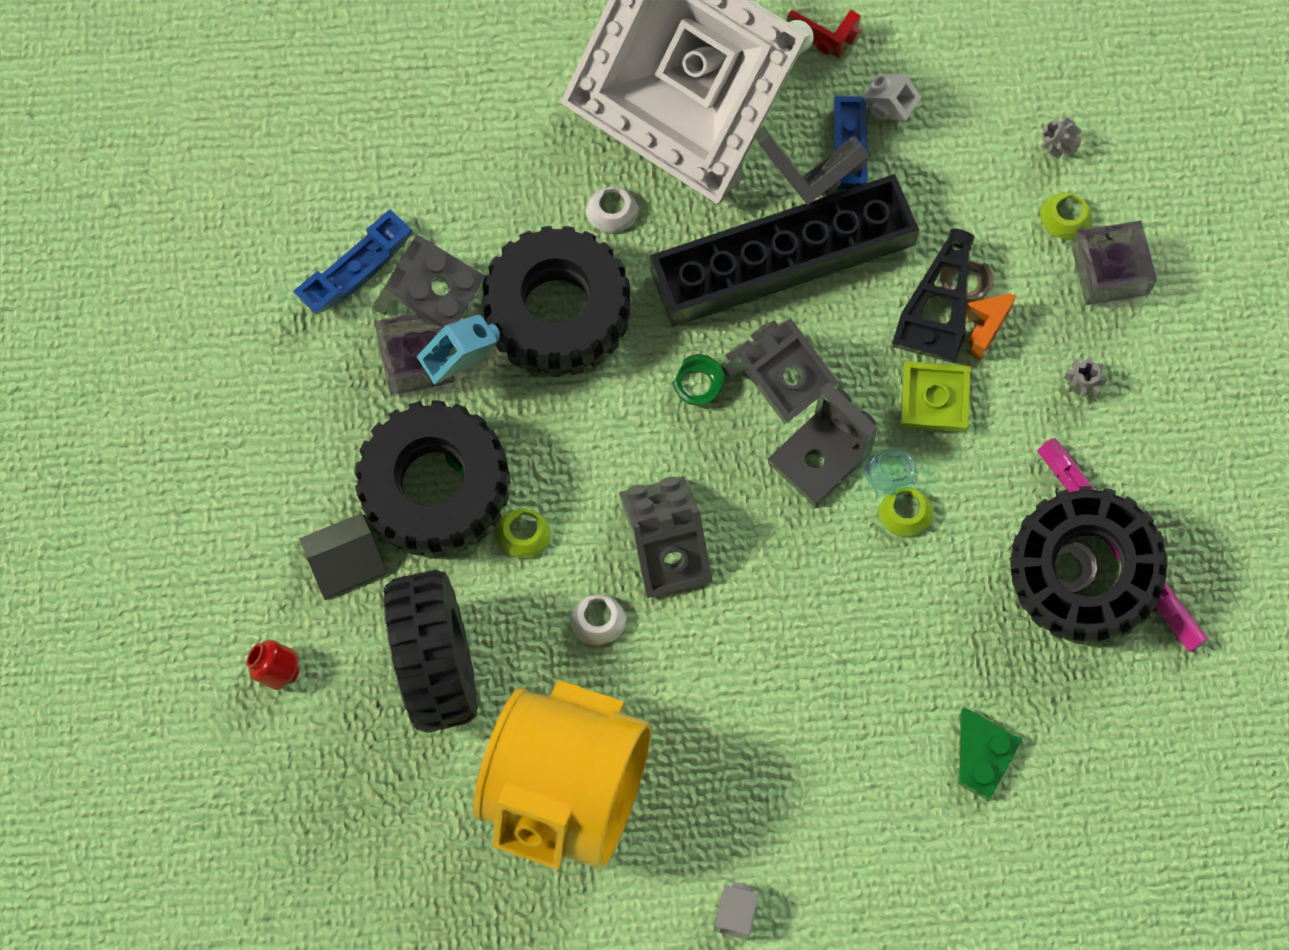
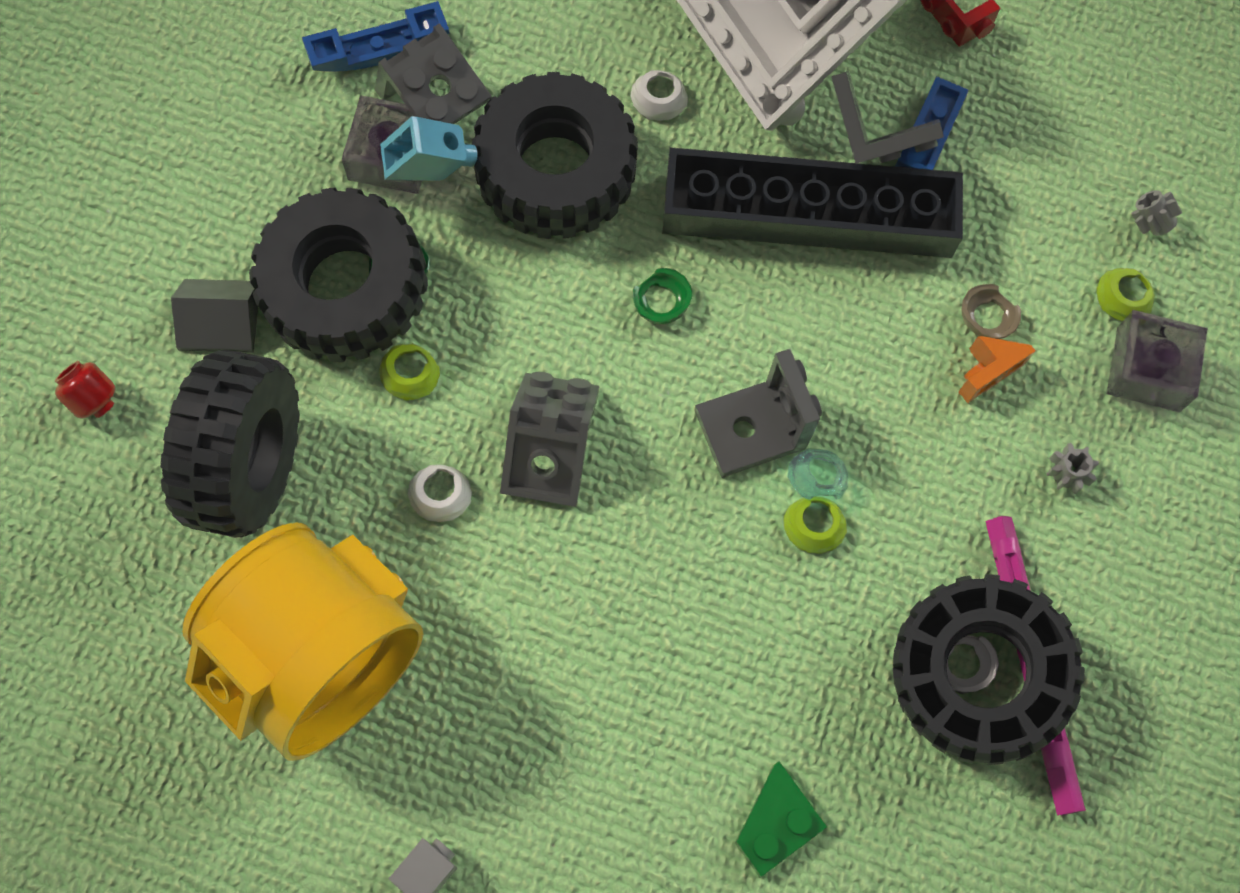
camera: 20 degrees right, 0 degrees up
dark grey bracket [721,318,839,424] -> none
white brick [863,74,922,121] -> none
black plate [892,228,975,363] -> none
lime plate [900,361,970,432] -> none

